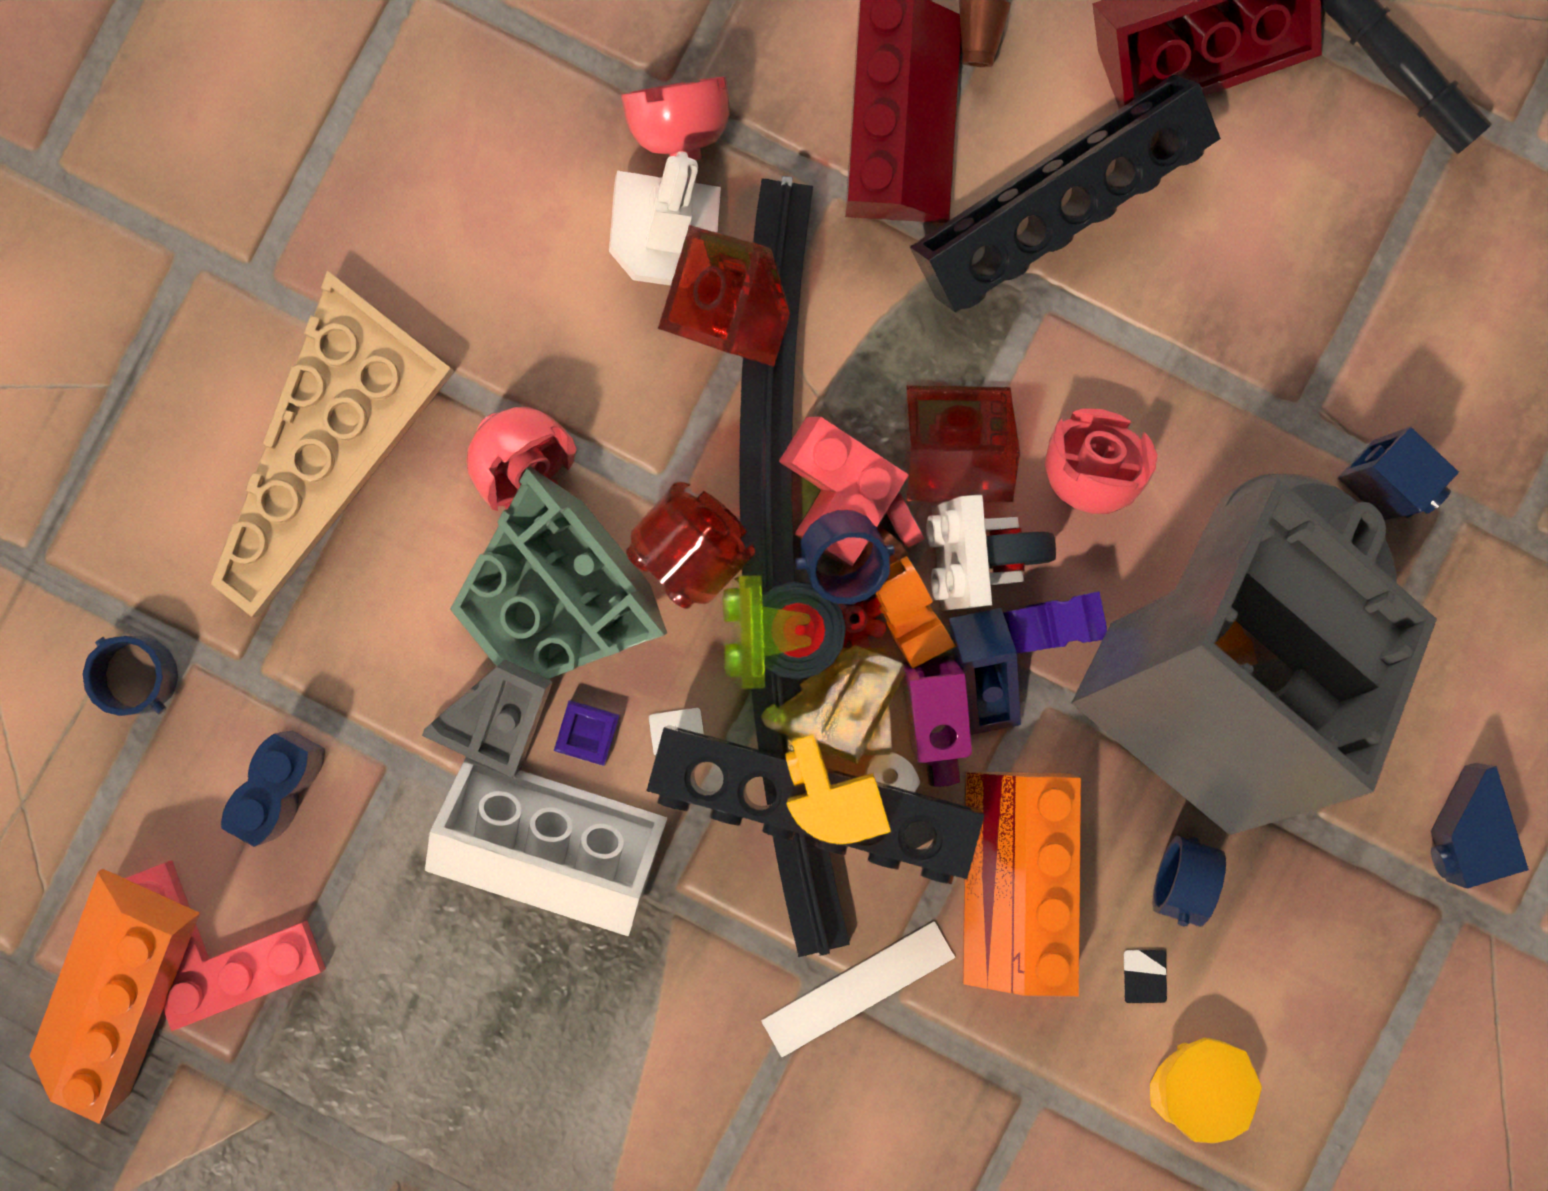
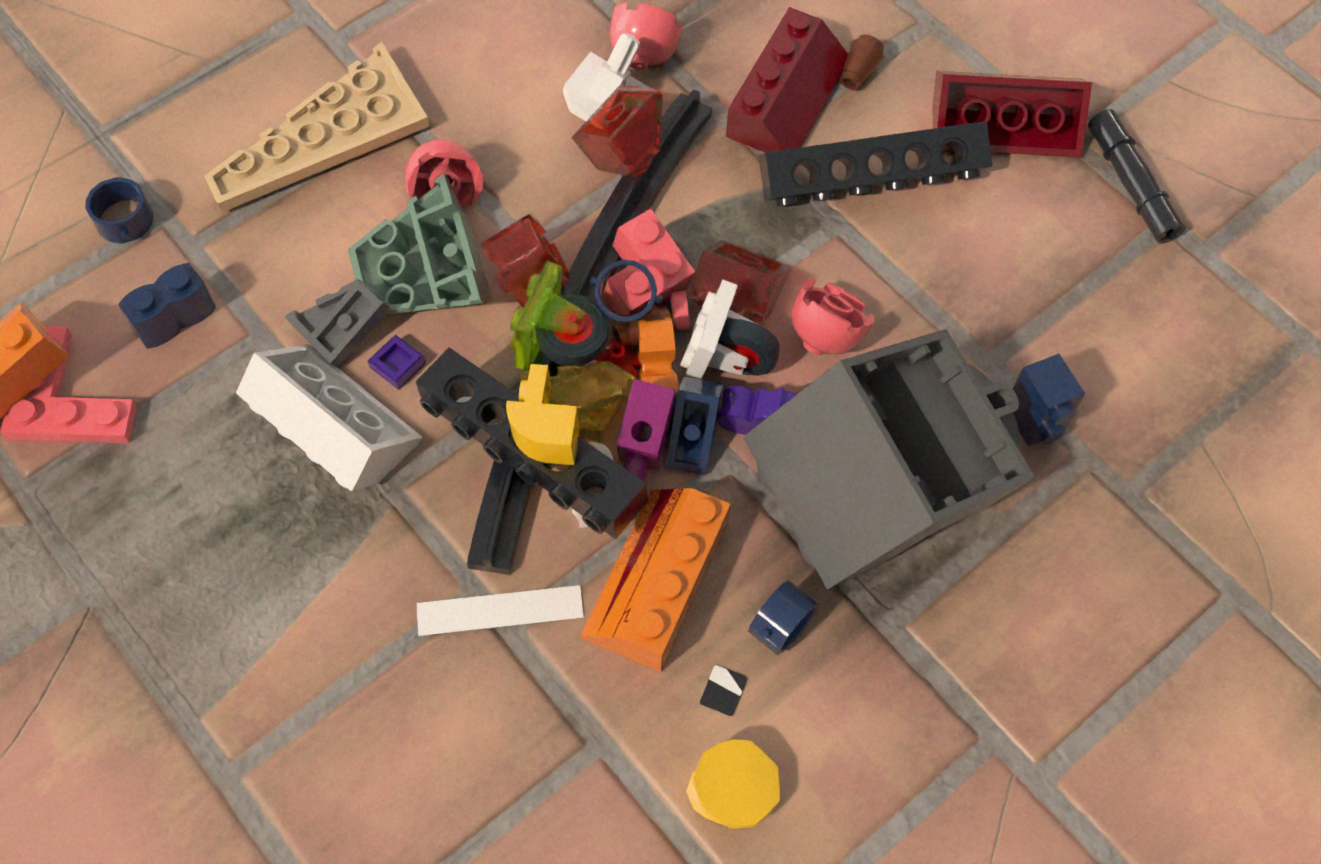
camera: 20 degrees right, 25 degrees down
dark blue slope [1431,763,1529,889] -> none

